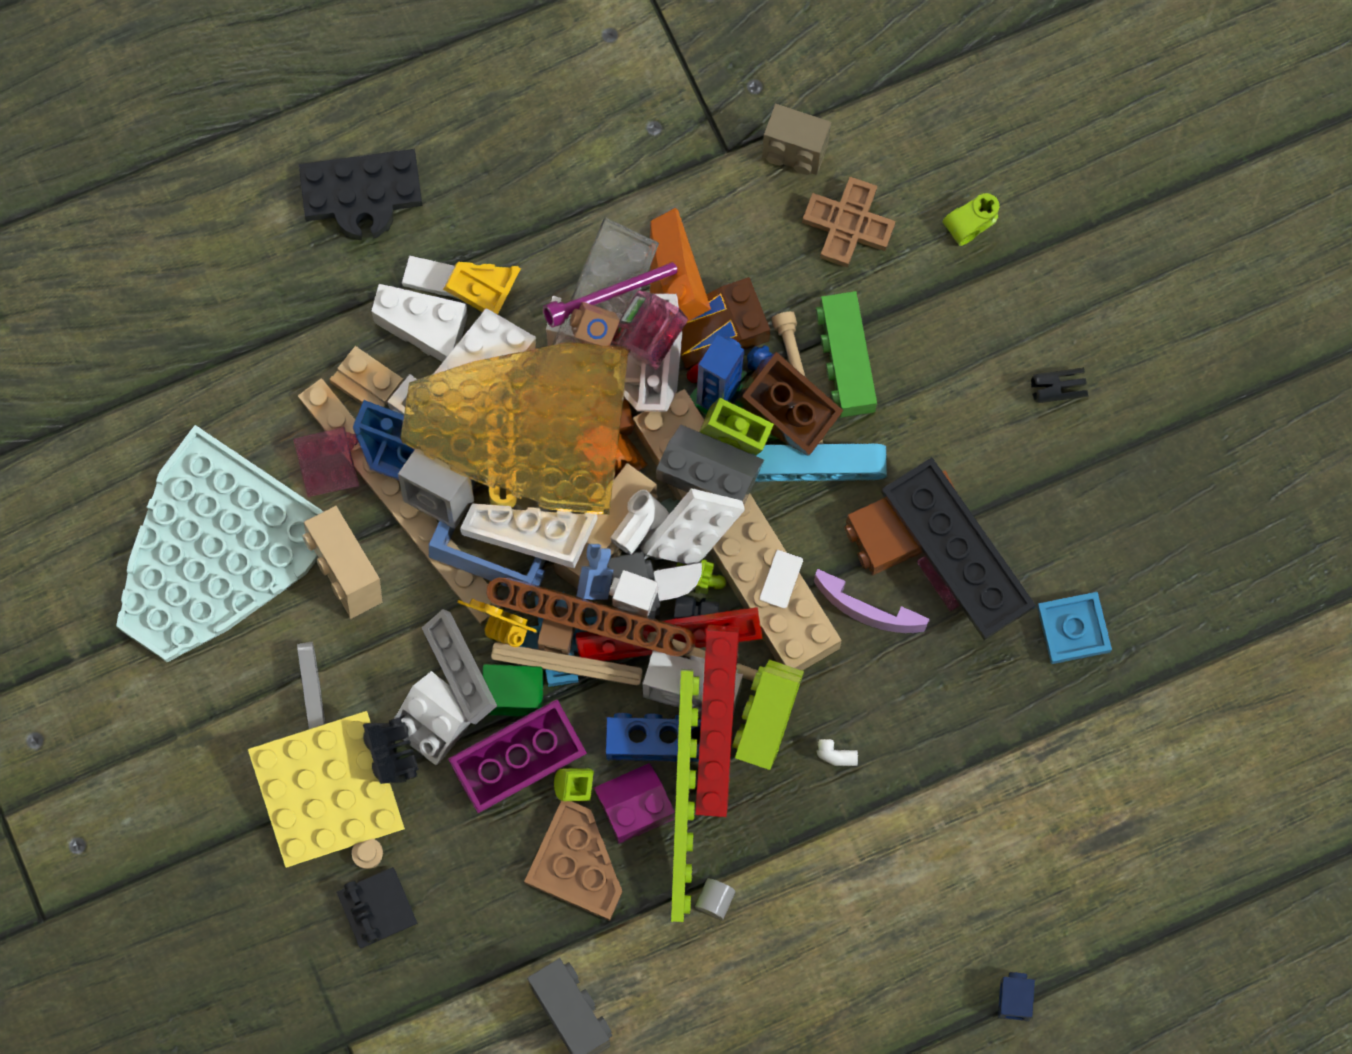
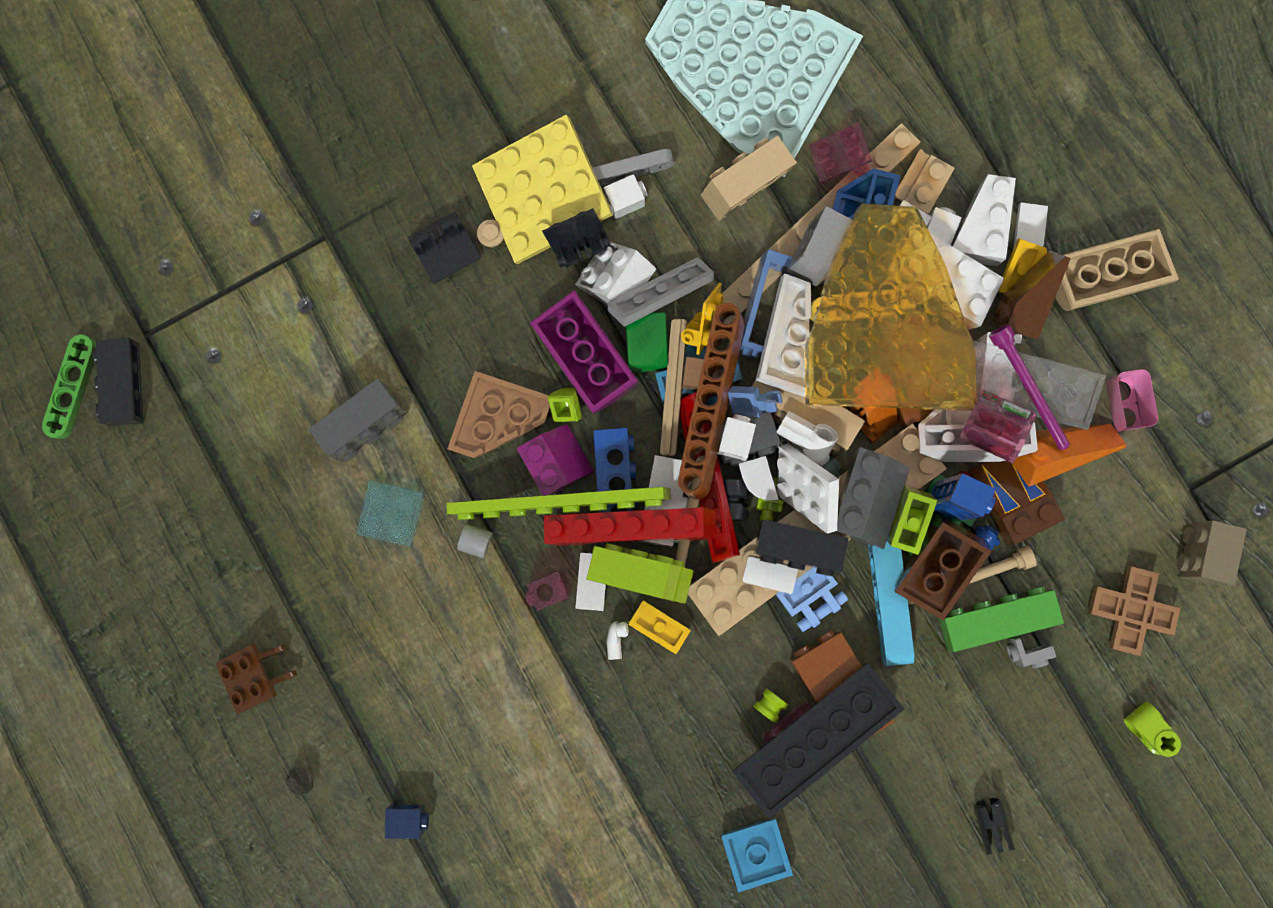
camera: 90 degrees right, 10 degrees up
black plate [299,149,423,240] -> none
medium nougat brick [569,302,620,348] -> none
lavender slope [814,569,929,633] -> none
none -> clear light blue plate [356,480,425,547]
none -> clear pink brick [524,572,570,611]
none -> white tile [575,553,606,611]
none -> white brick [604,174,648,219]
none -> yellow plate [628,600,691,654]
none -> lime wheel [753,688,789,724]
none -> black brick [754,519,849,577]
none -> light blue plate [776,567,848,632]
none -> white brick [925,207,962,245]
none -> reddish brown slope [993,250,1071,340]
none -> light grey bracket [1007,637,1056,668]
none -> tan brick [1056,229,1179,311]
none -> bright pink piece [1105,369,1158,432]

